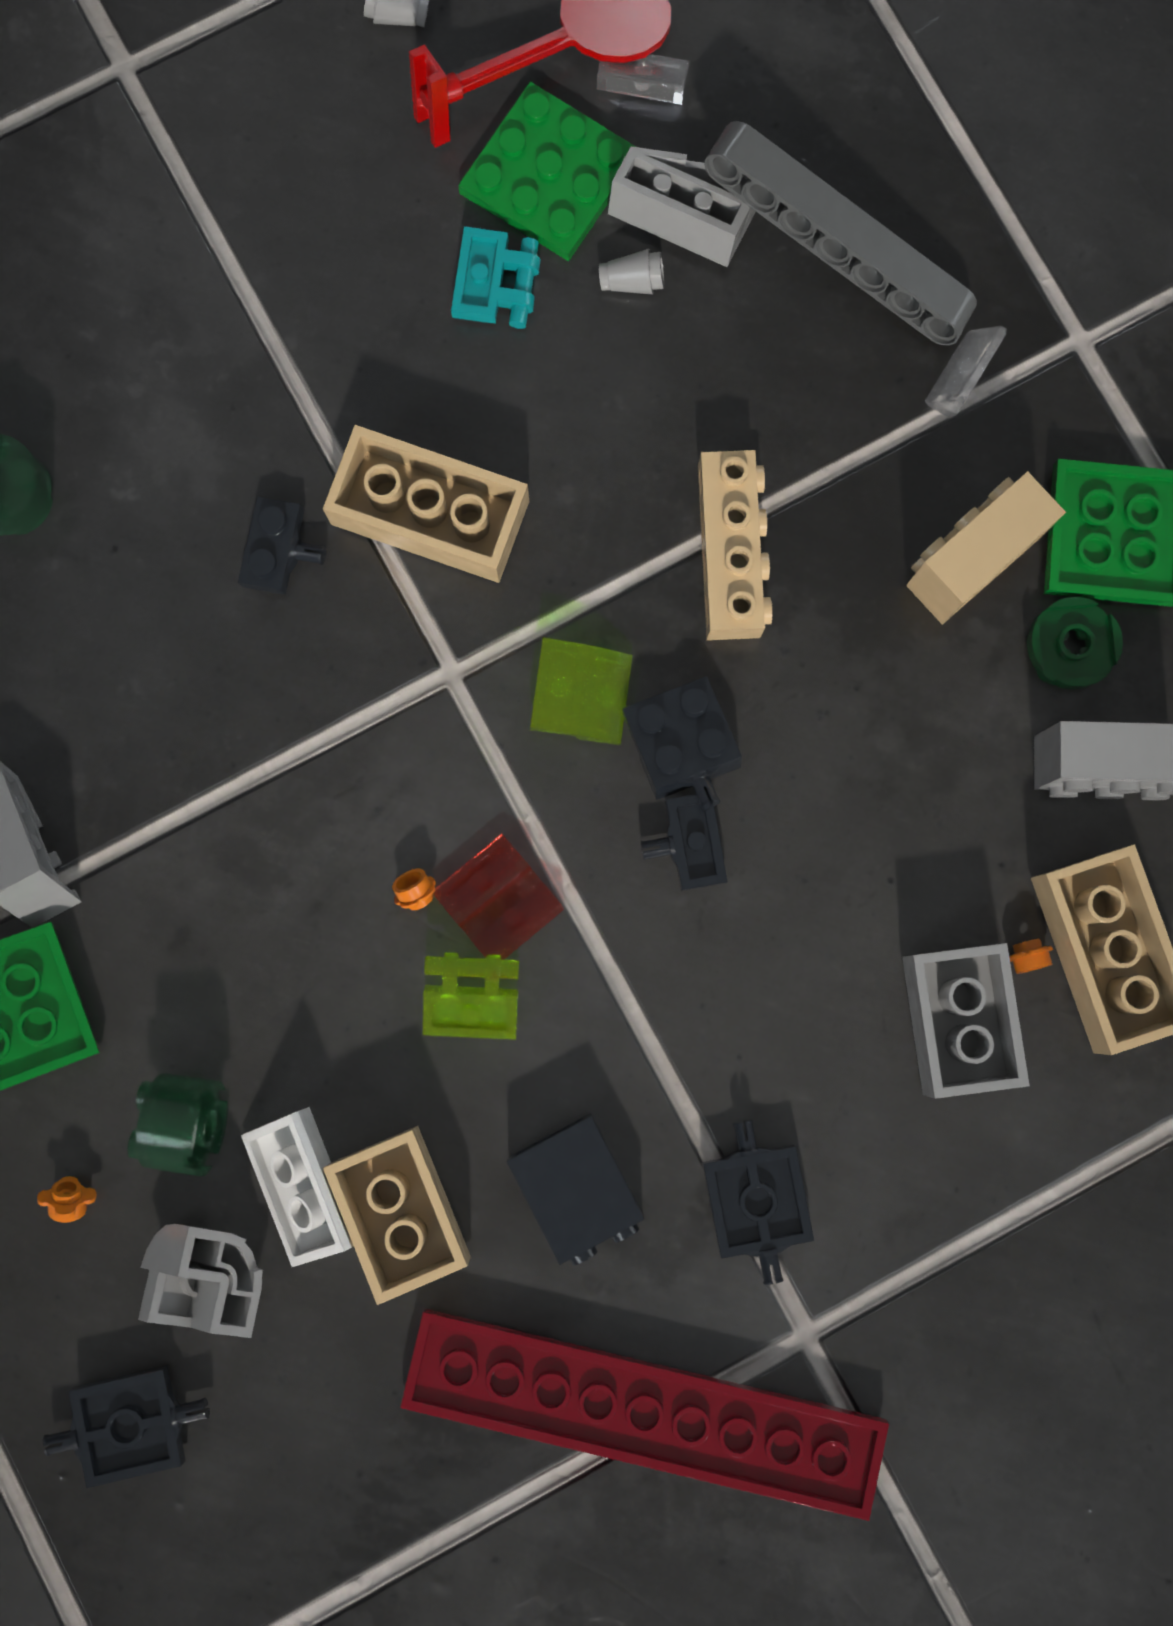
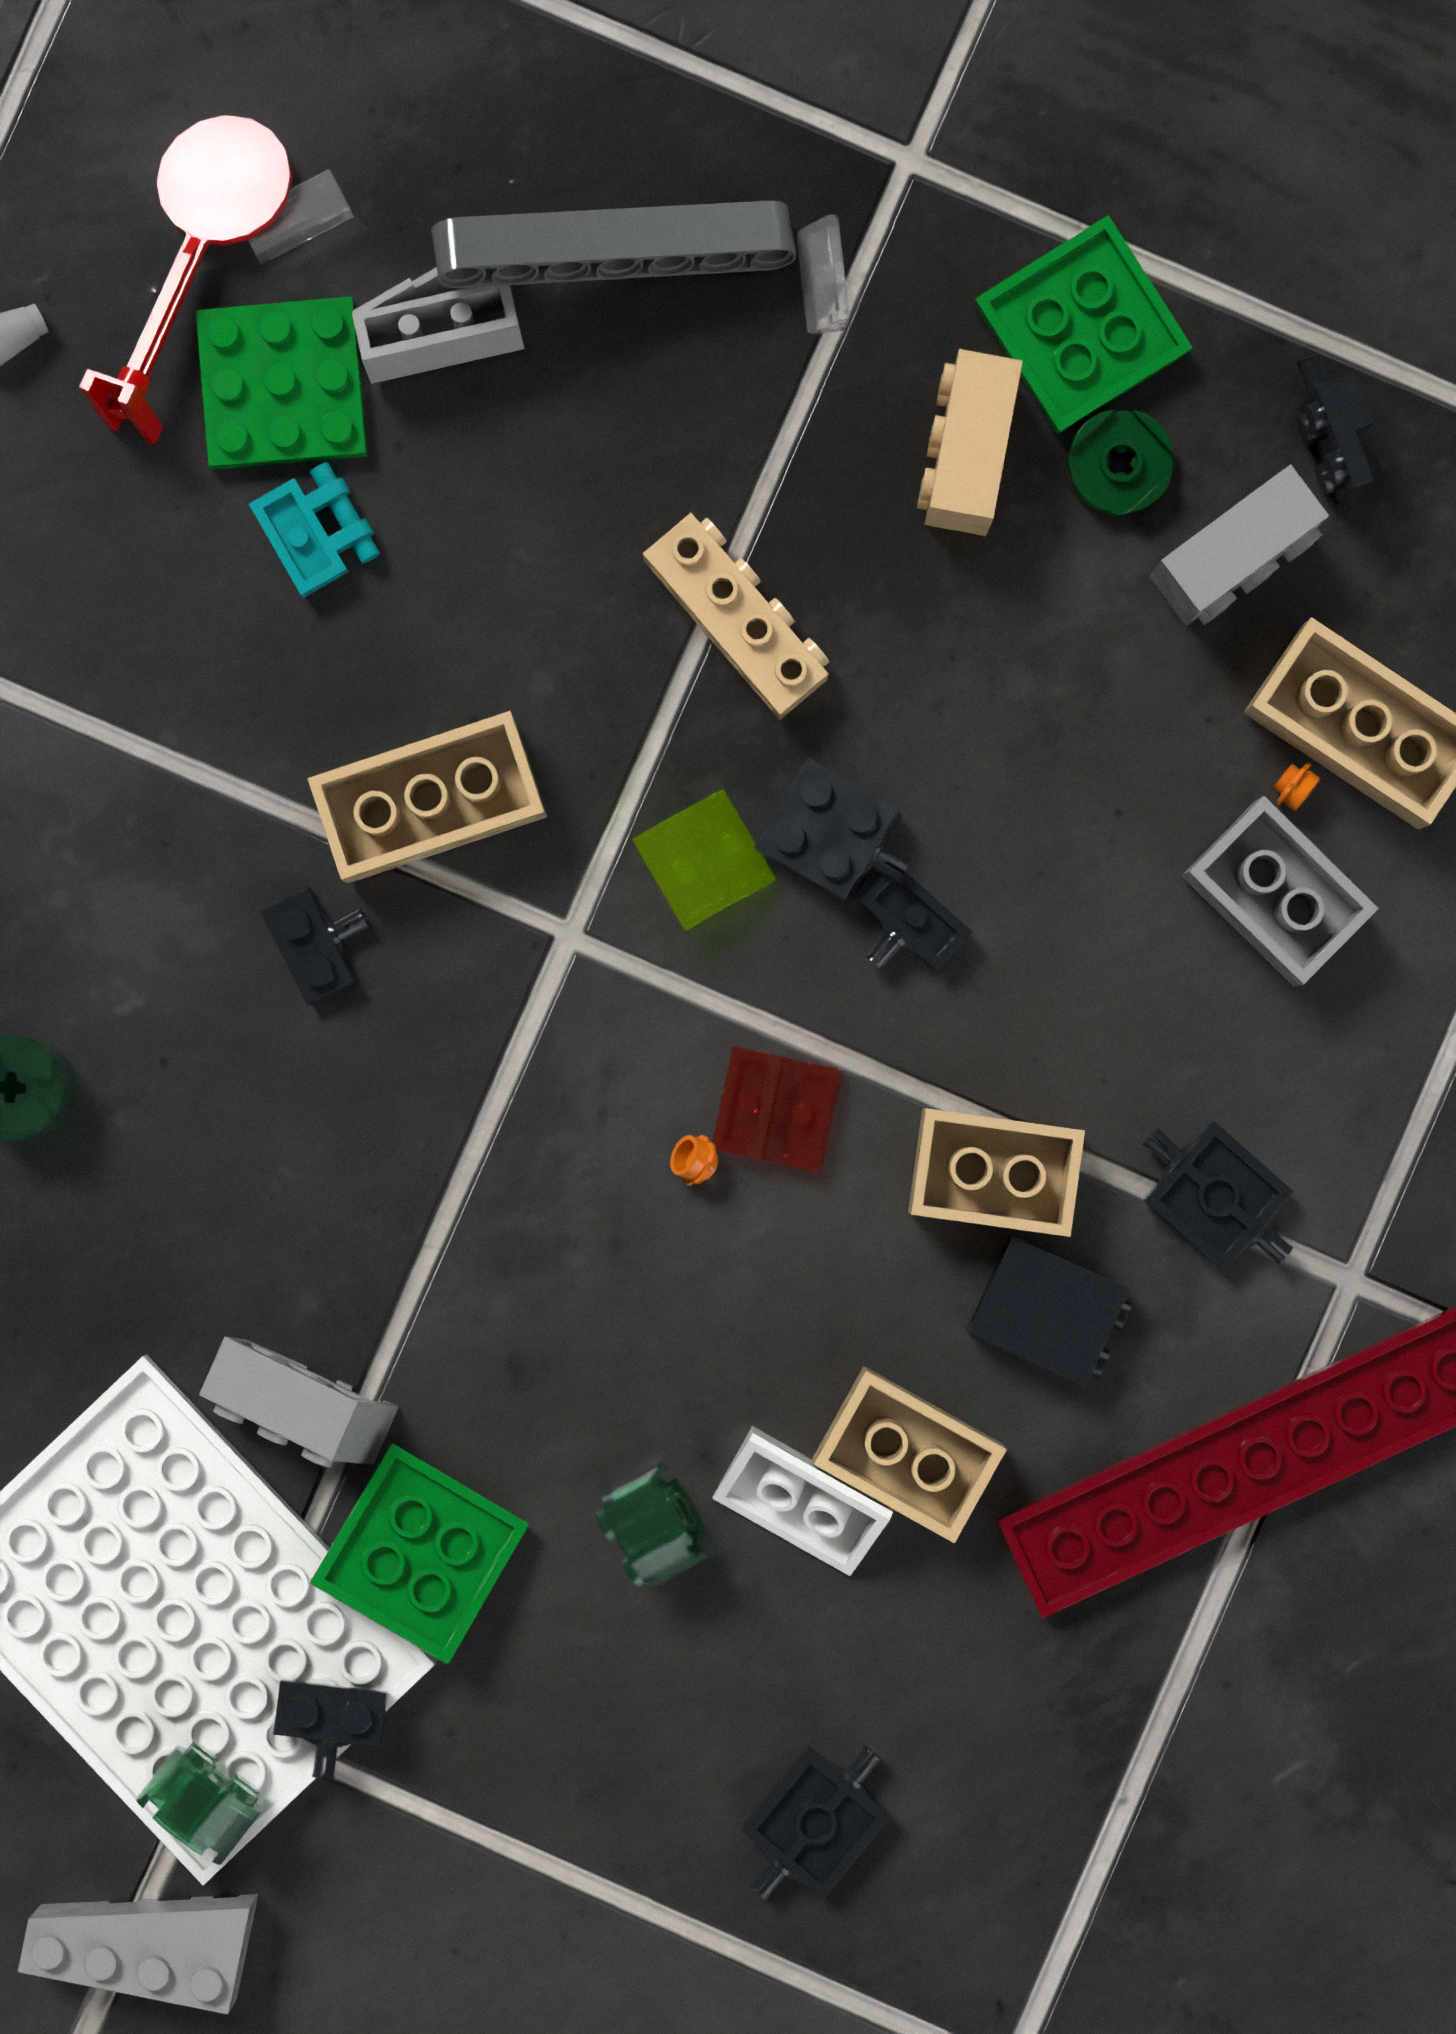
camera: 30 degrees left, 5 degrees up
orange plate [37,1176,97,1223] -> none
light grey brick [138,1224,263,1338] -> none
clear neon green plate [423,952,520,1040] -> none
light grey cone [599,249,664,295] -> none
none -> tan brick [908,1108,1085,1237]

